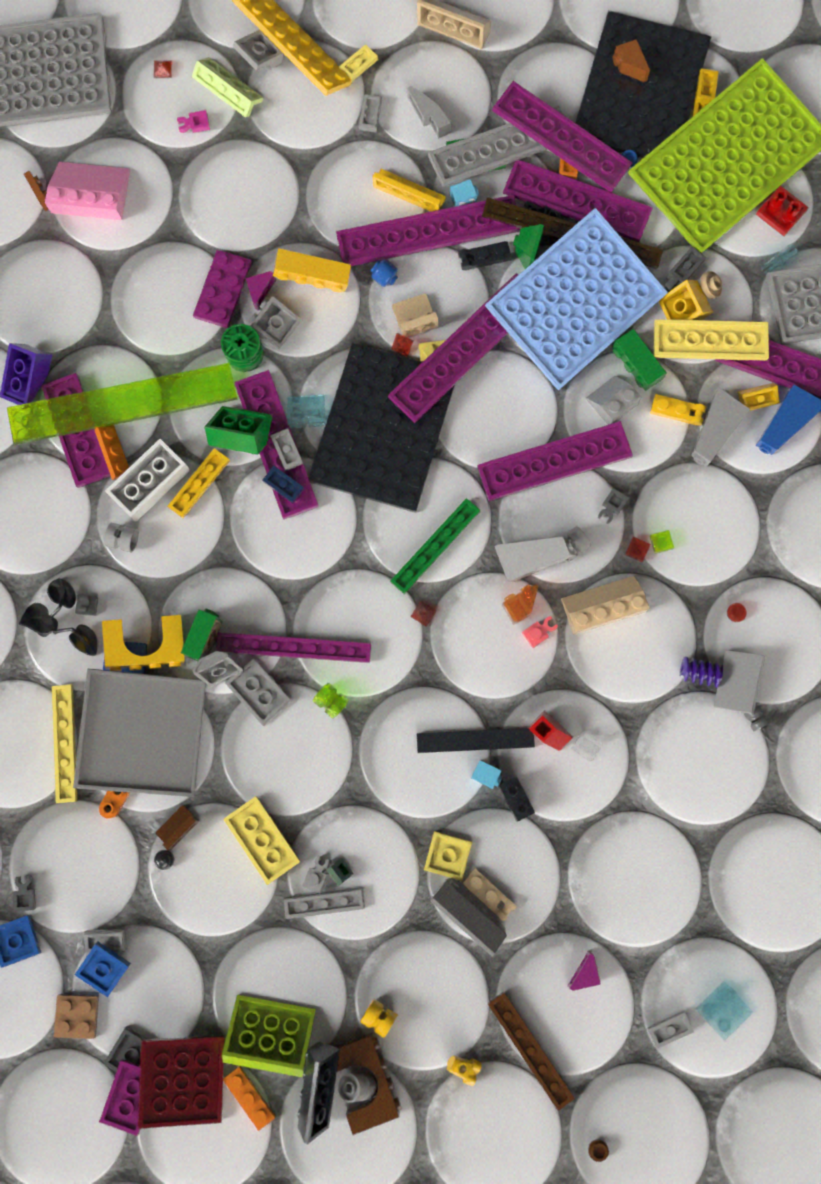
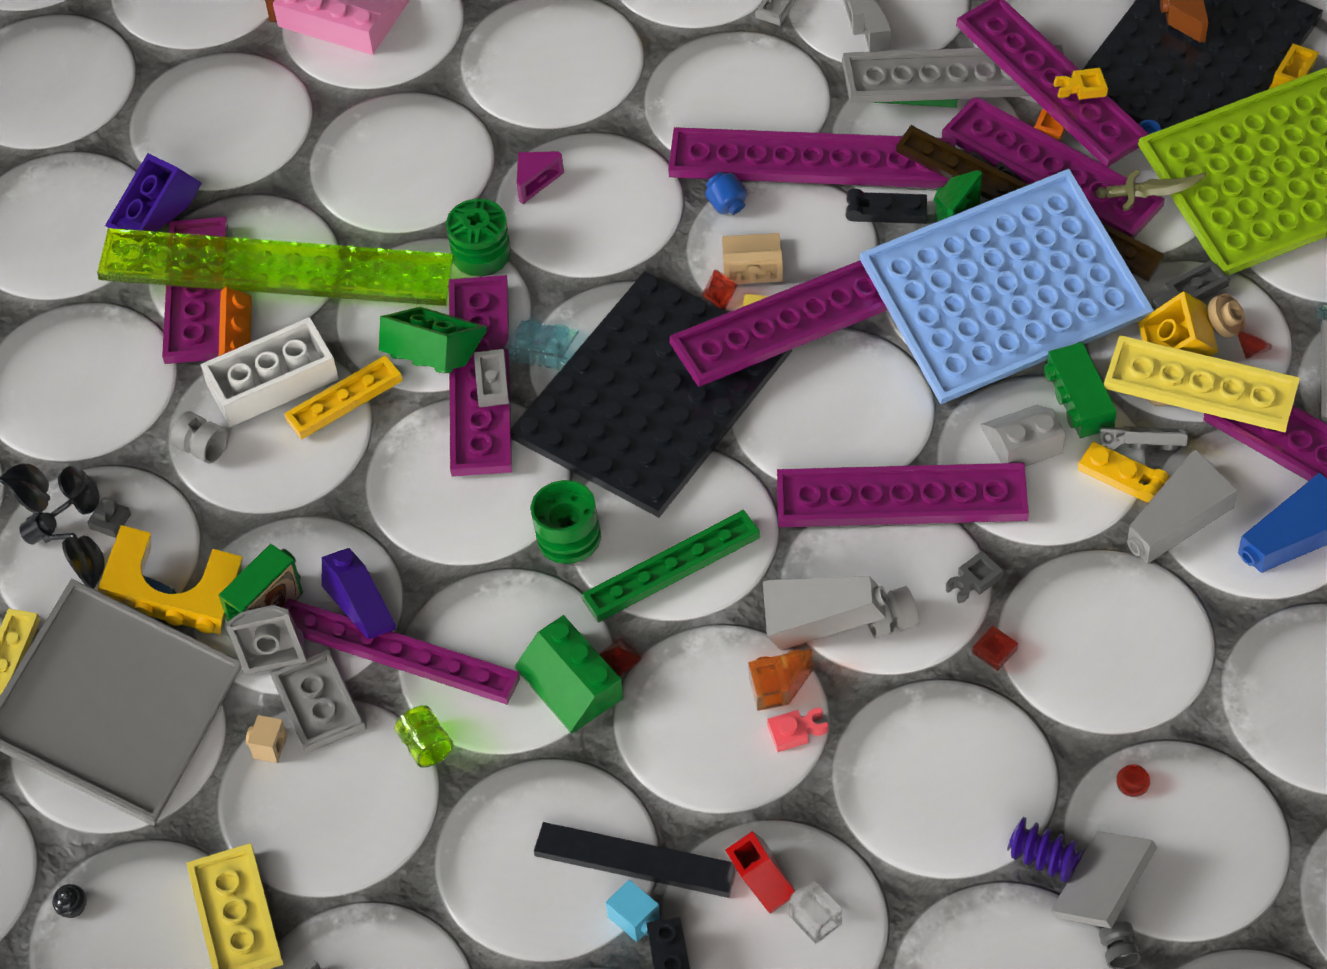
camera: 15 degrees right, 25 degrees down
orange plate [99,791,130,819] -> none
reddish brown panel [155,805,199,850] -> none
magenta plate [193,250,252,328] -> none
light grey plate [249,296,302,349] -> none
dark blue plate [262,466,304,504] -> none
yellow brick [273,248,351,292] -> none
yellow fence [372,169,446,212] -> none
medium azure brick [450,179,479,207] -> none
tan slope [561,576,650,635] -> none
clear neon green plate [649,530,674,554] -> none
yellow slope [738,383,780,411] -> none
none -> tan plate [246,715,288,763]
none -> dark purple slope [321,548,396,639]
none -> green slope [515,615,624,734]
none -> green wheel [530,480,602,564]
none -> yellow plate [1054,68,1108,100]
none -> olive piece [1096,169,1206,211]
none -> hinge [1099,426,1188,450]
none -> clear red slope [1238,331,1272,359]

